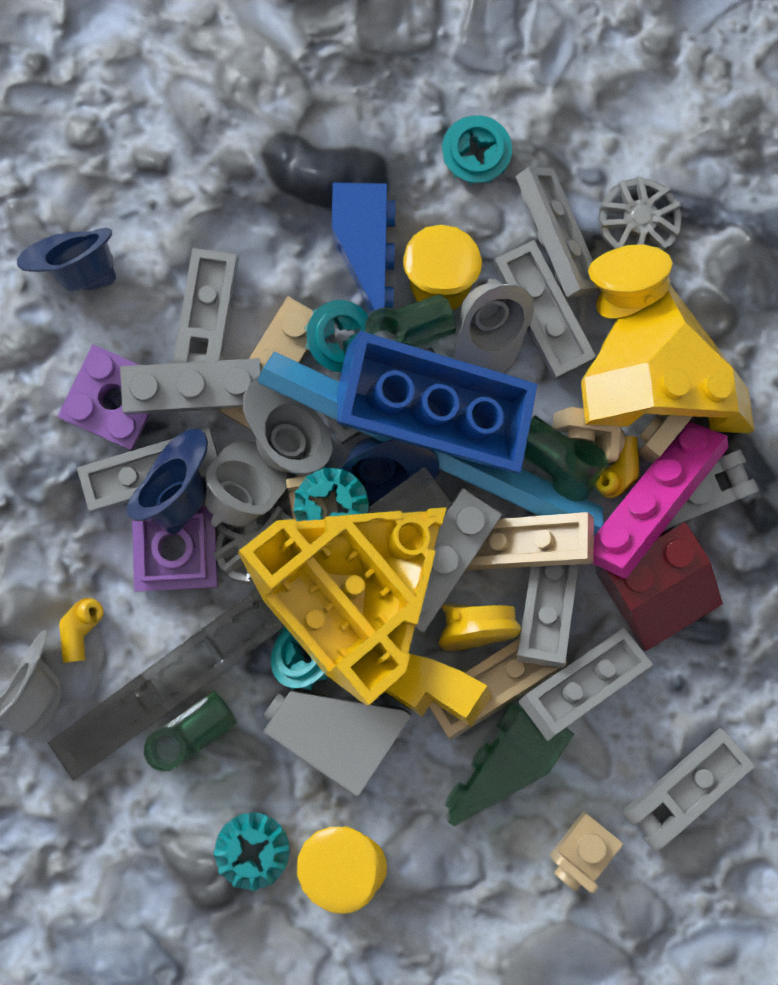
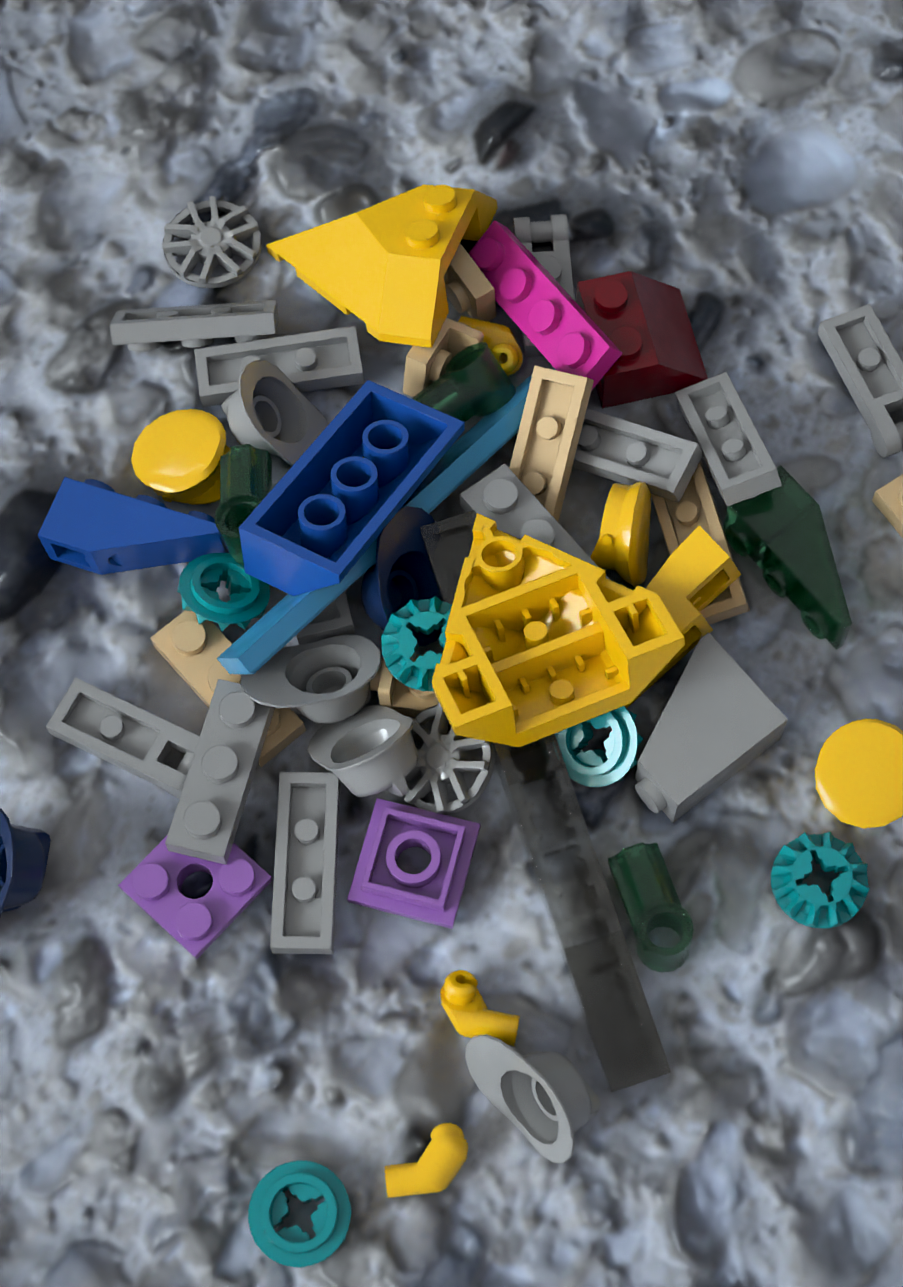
camera: 65 degrees left, 15 degrees down
dark blue piece [126,428,208,534] -> none
teal gear [442,115,512,186] -> none
yellow piece [588,244,673,319] -> none

